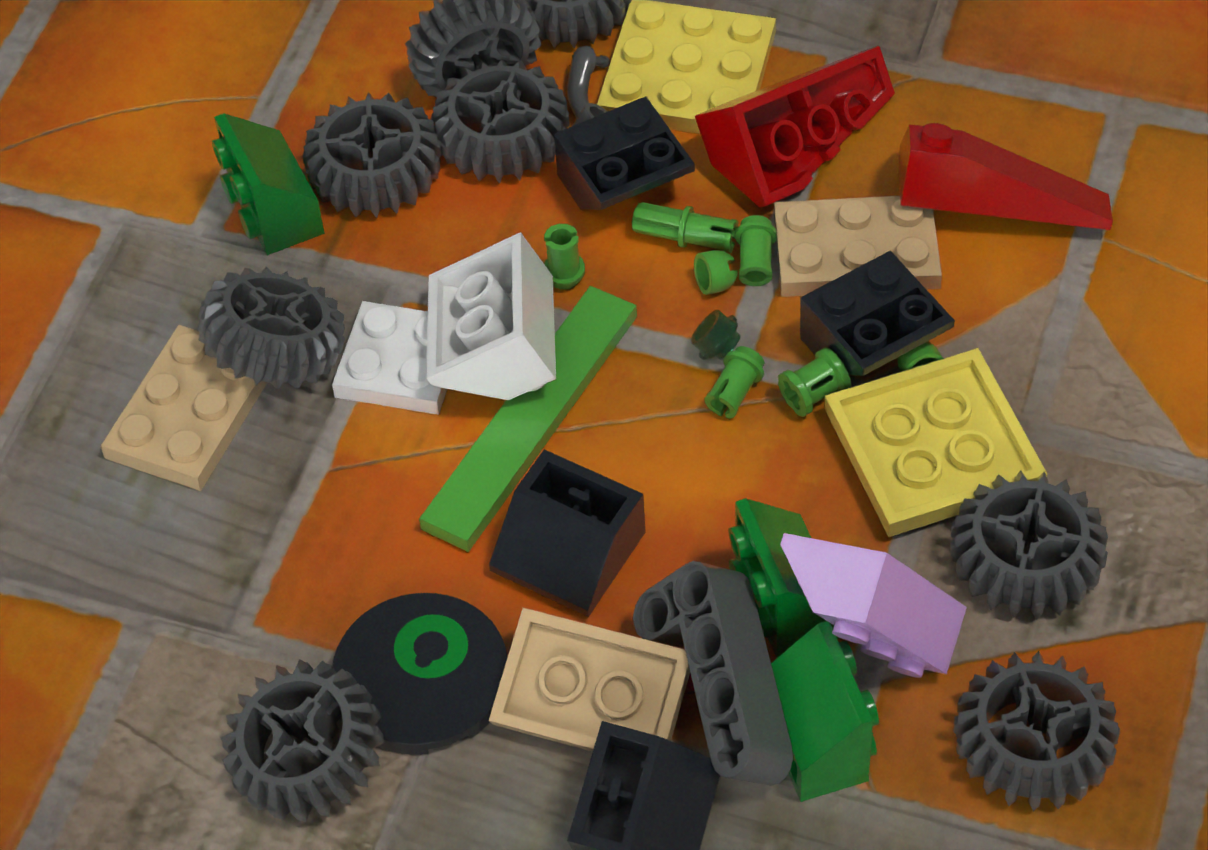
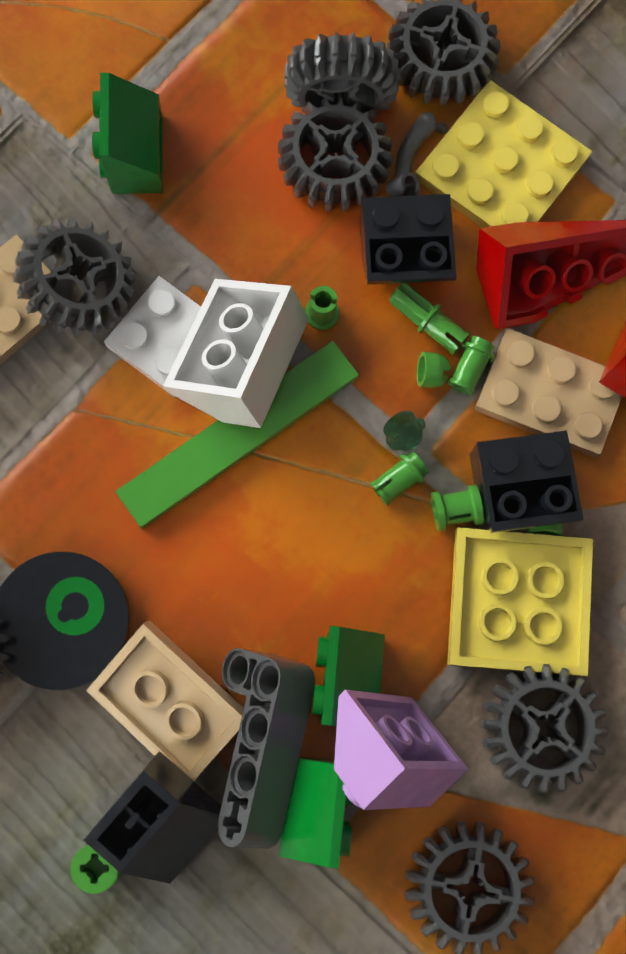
camera: 15 degrees right, 25 degrees up
dark grey gear [303,92,442,218] -> none
black slope [489,449,646,617] -> none

